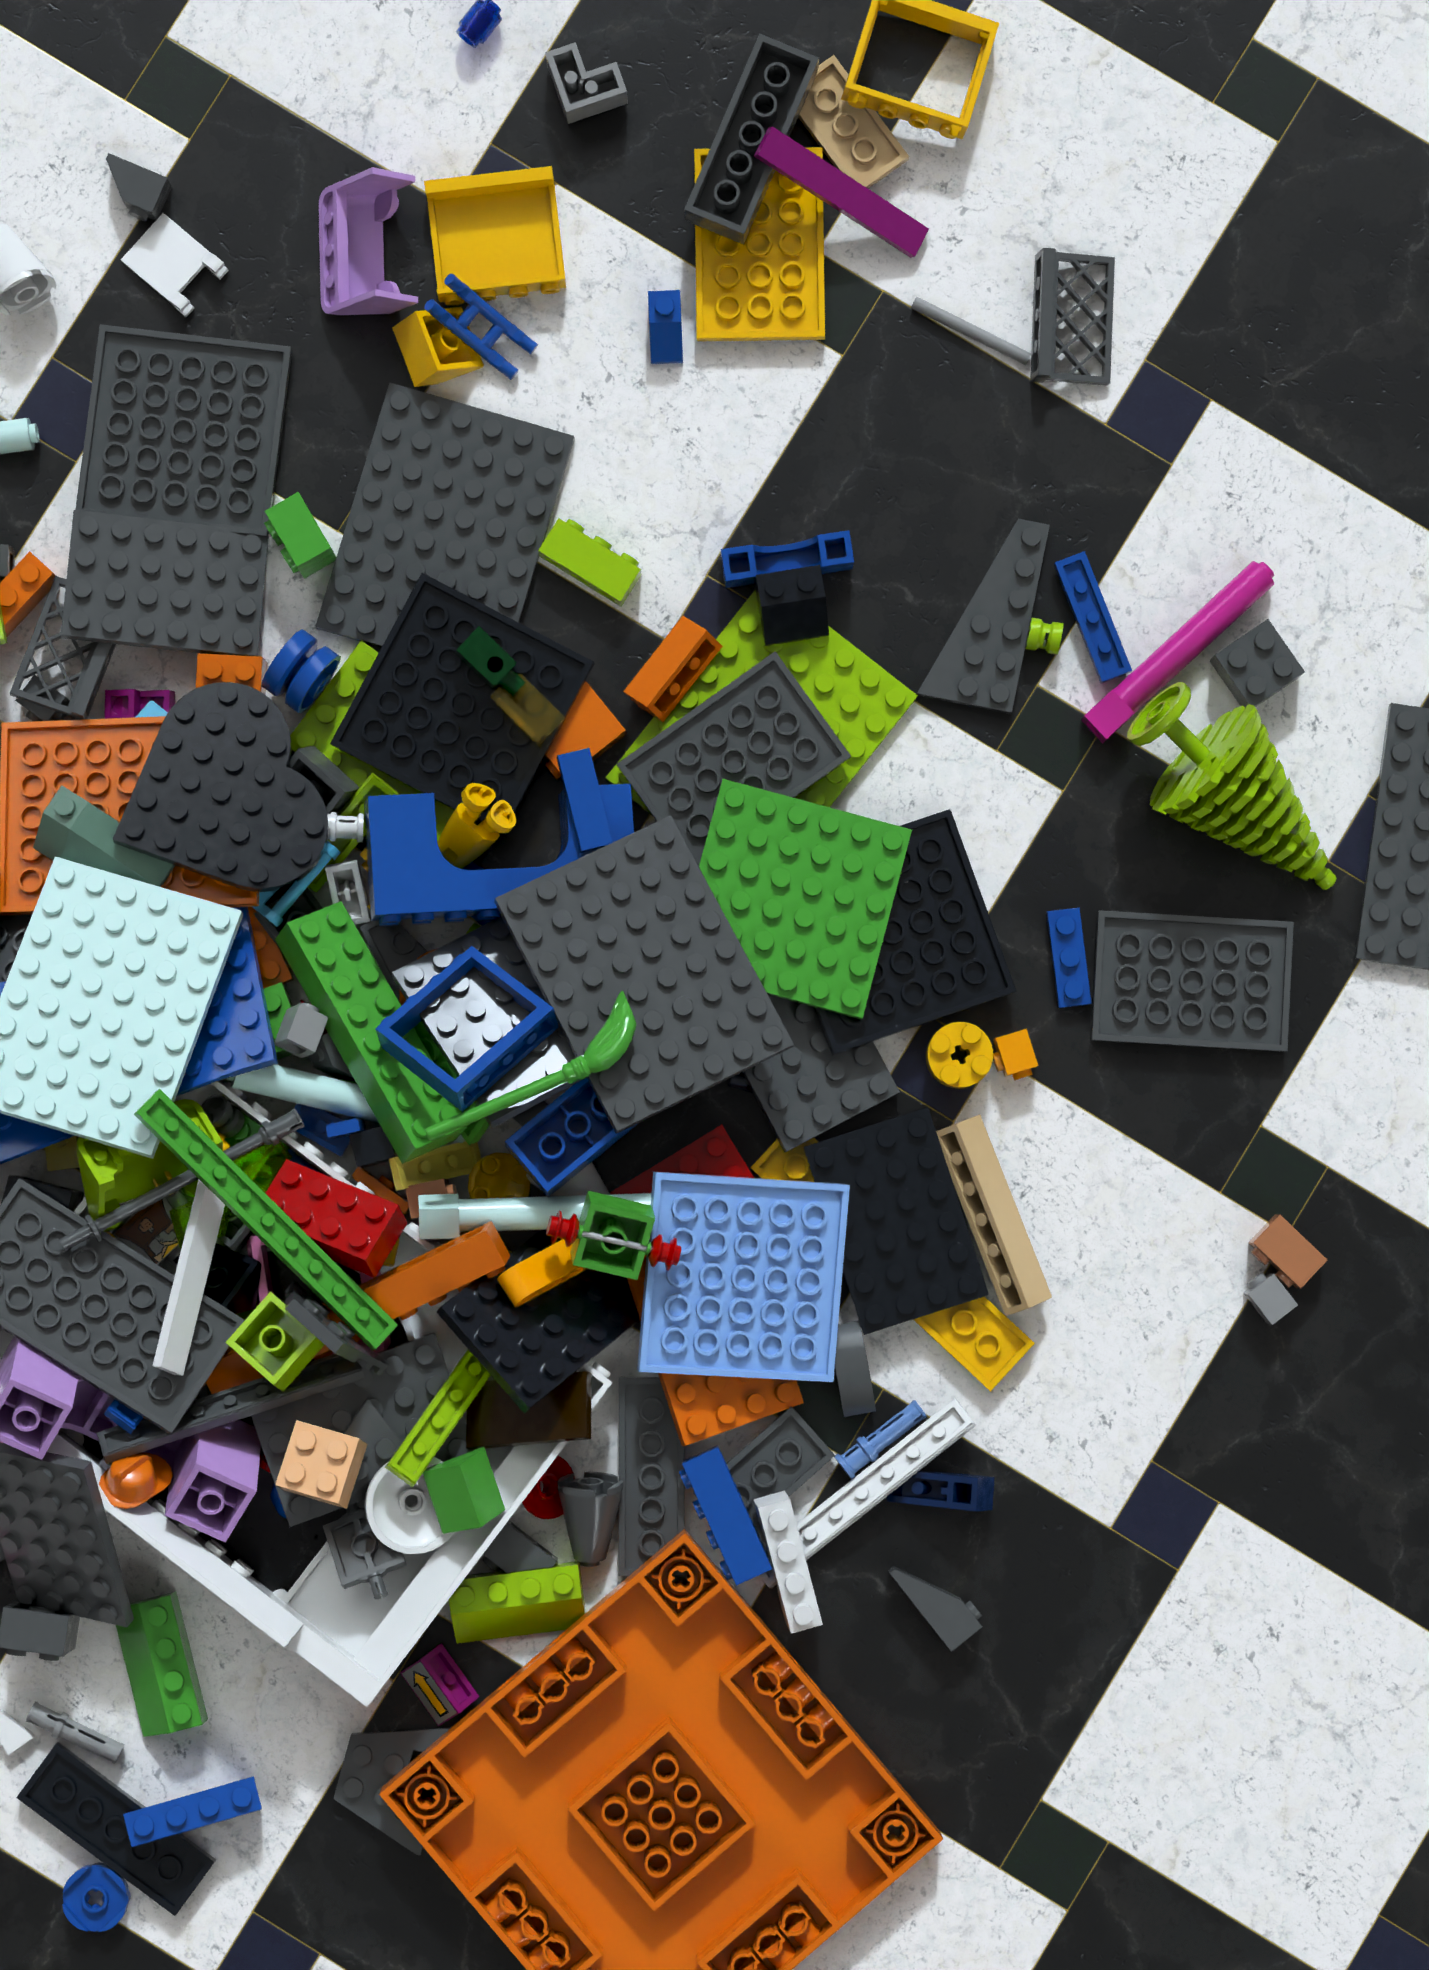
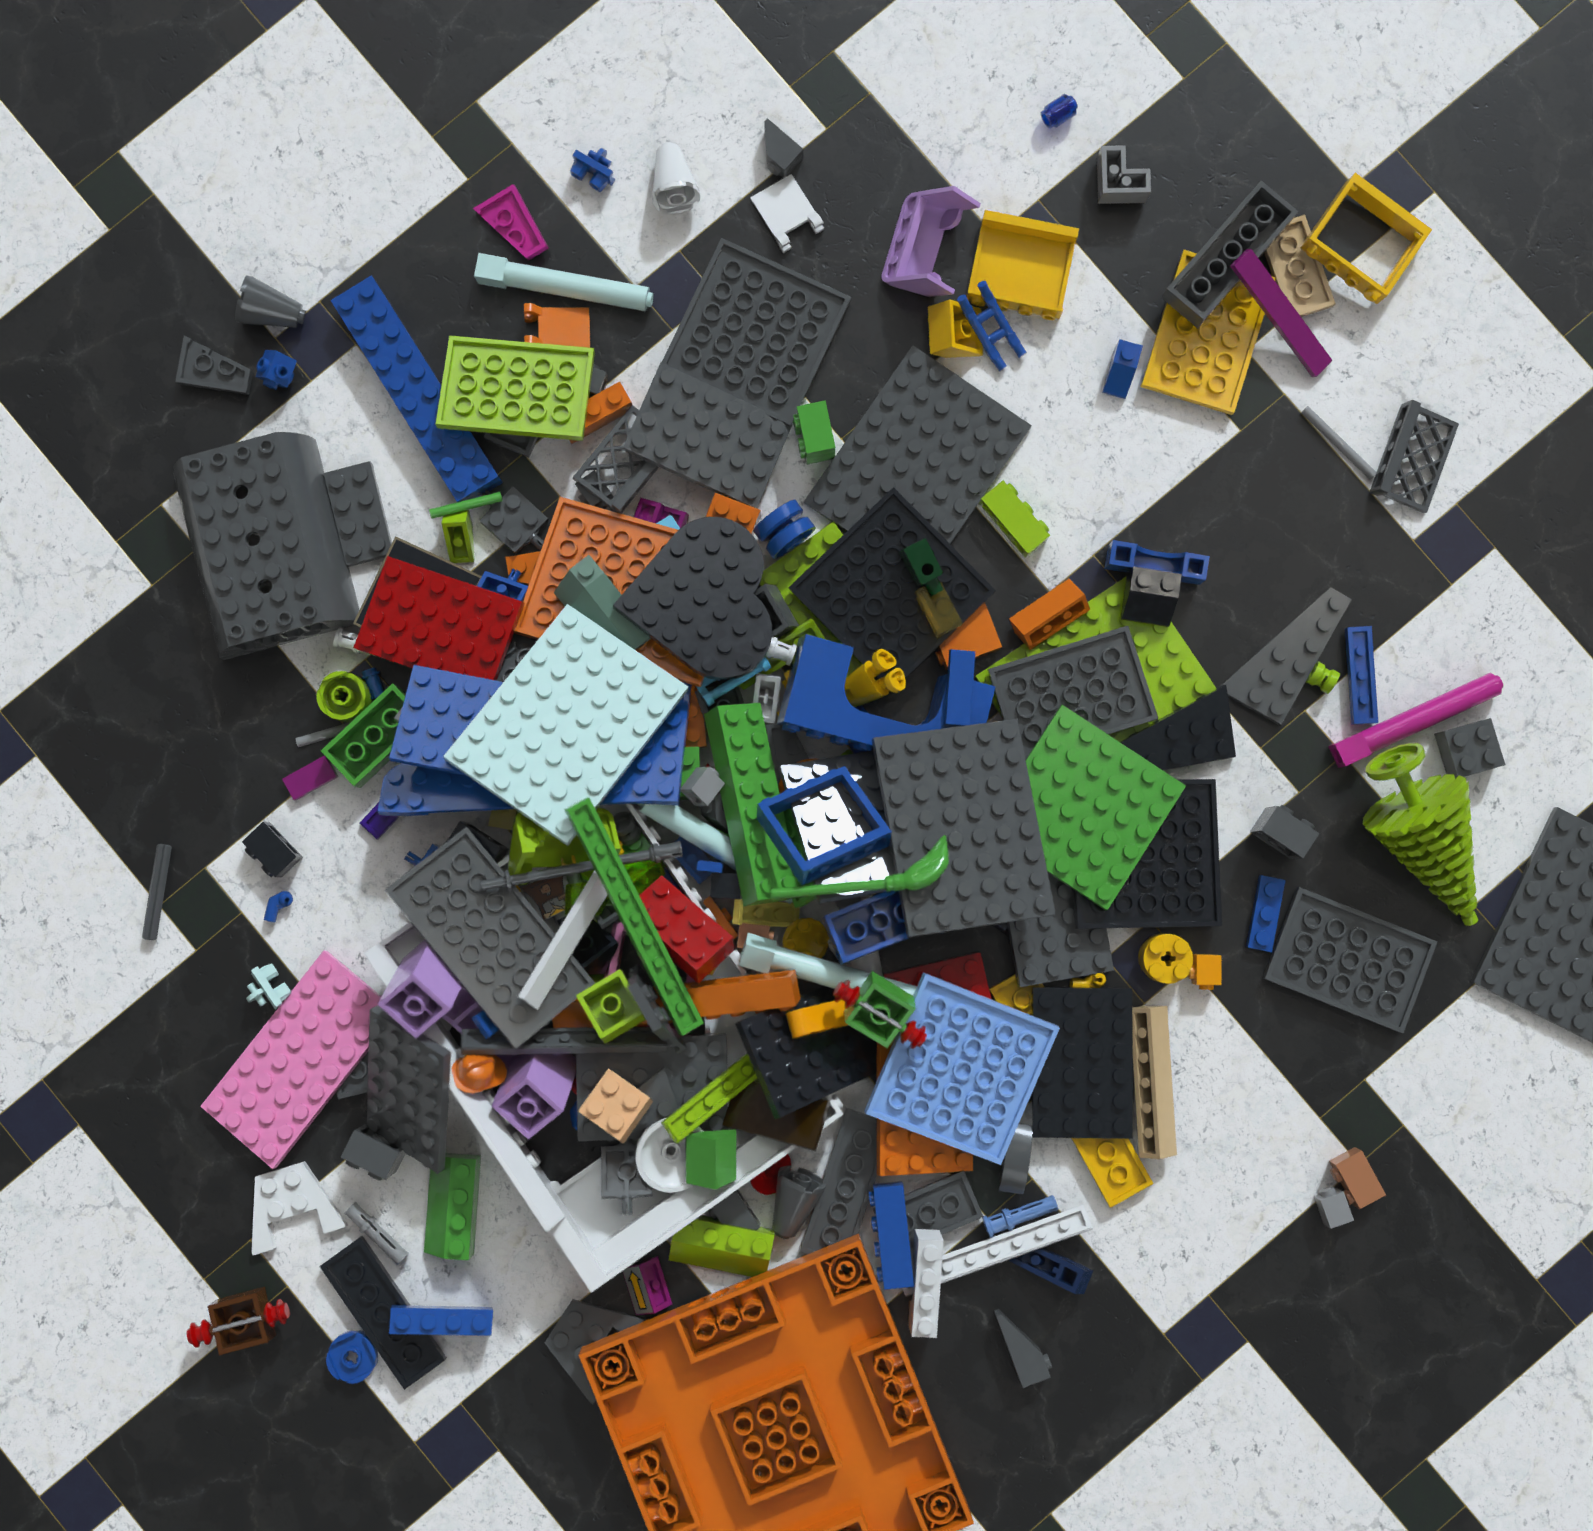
camera: 20 degrees right, 0 degrees up
none -> yellow arm [1069,973,1106,988]
none -> black wing [1120,685,1236,770]
none -> dark grey brick [1250,805,1320,859]

